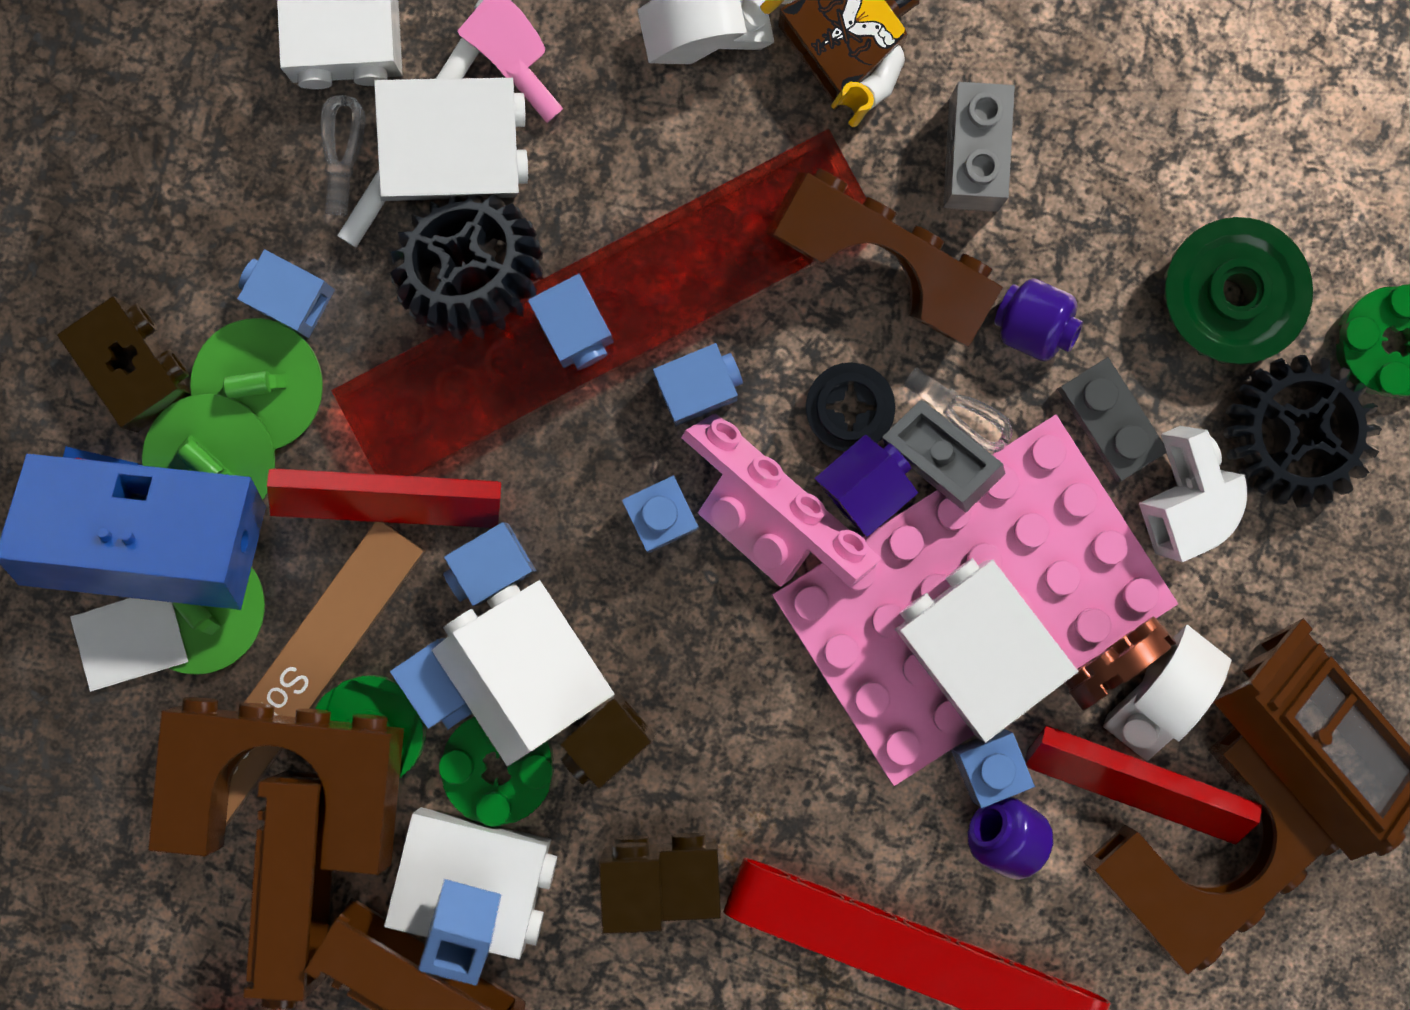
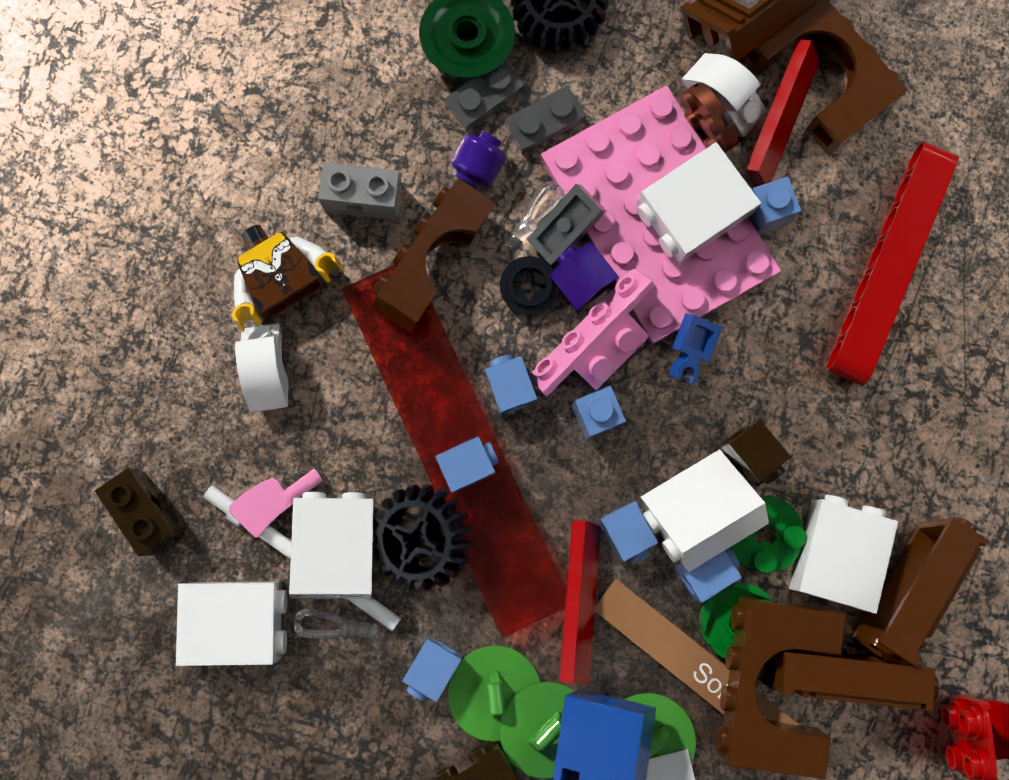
camera: 90 degrees left, 5 degrees down
medium blue brick [419,879,501,986] -> none
dark brown brick [599,833,721,934] -> none
dark purple head [968,797,1053,880] -> none
white brick [1139,426,1247,562] -> none
none -> dark grey plate [444,61,525,132]
none -> blue plate [669,313,723,384]

